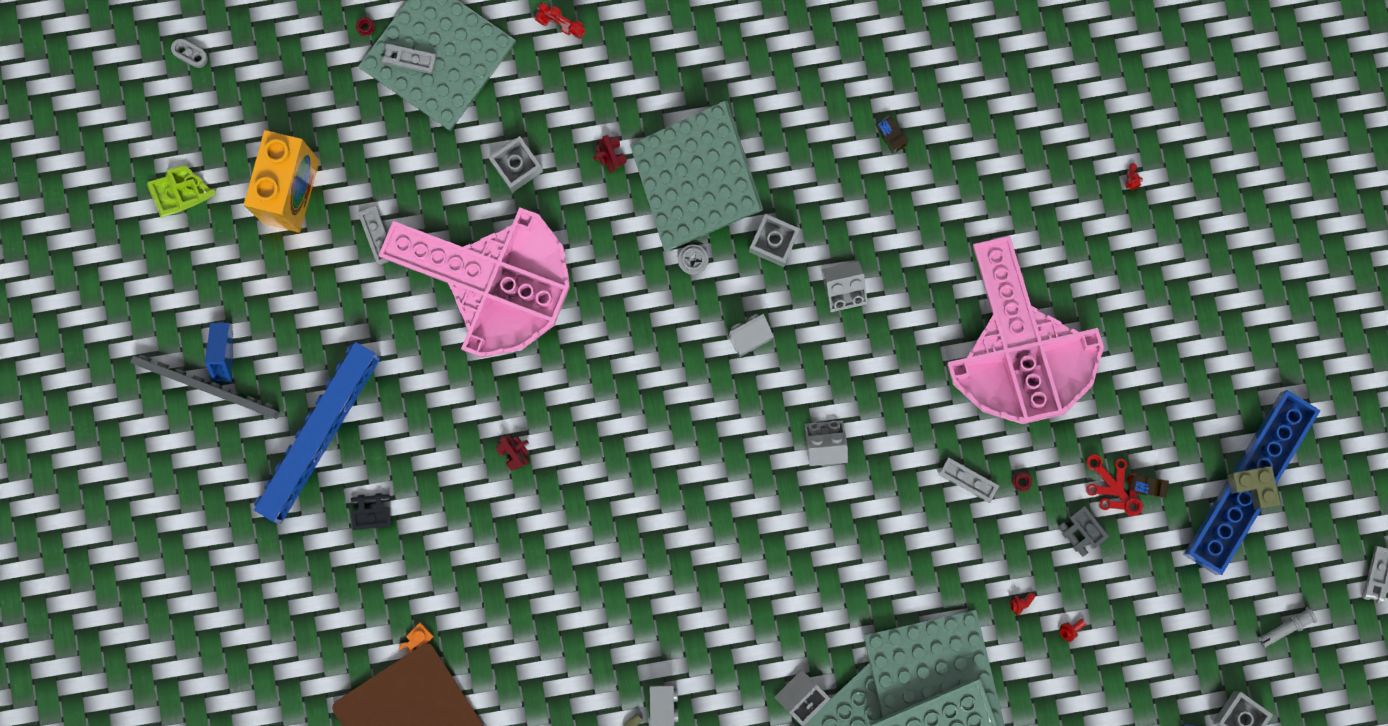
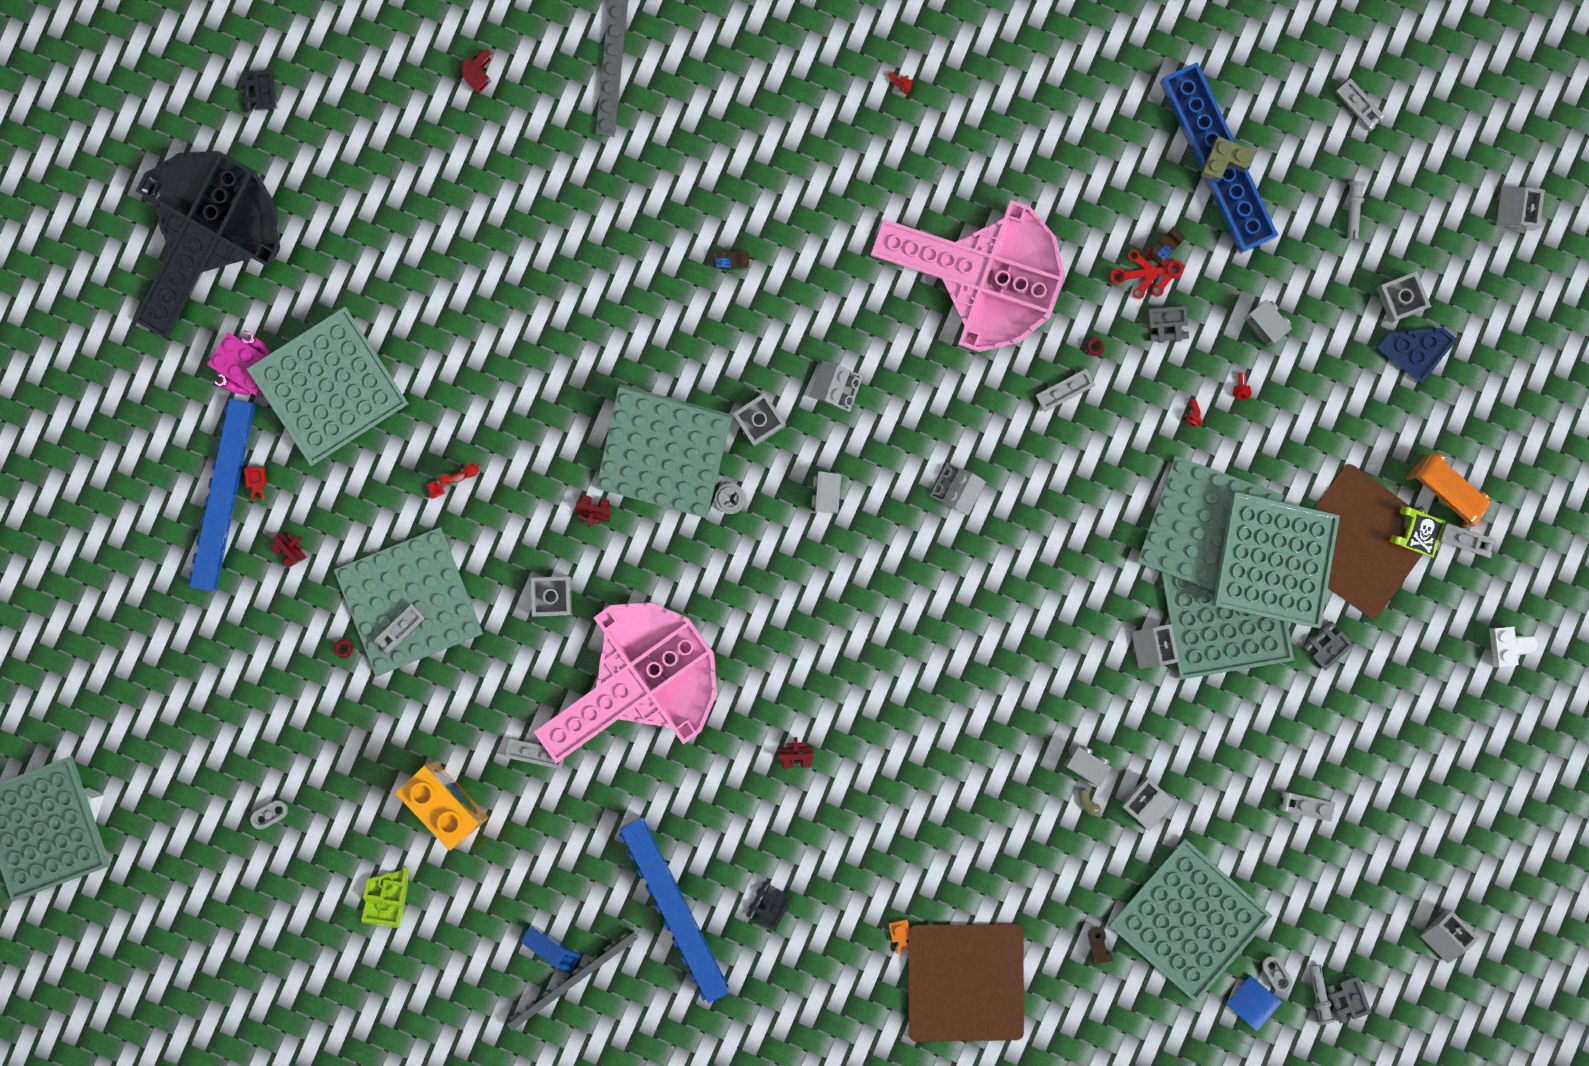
camera: 55 degrees left, 5 degrees up
none -> light grey brick [1243,299,1292,347]

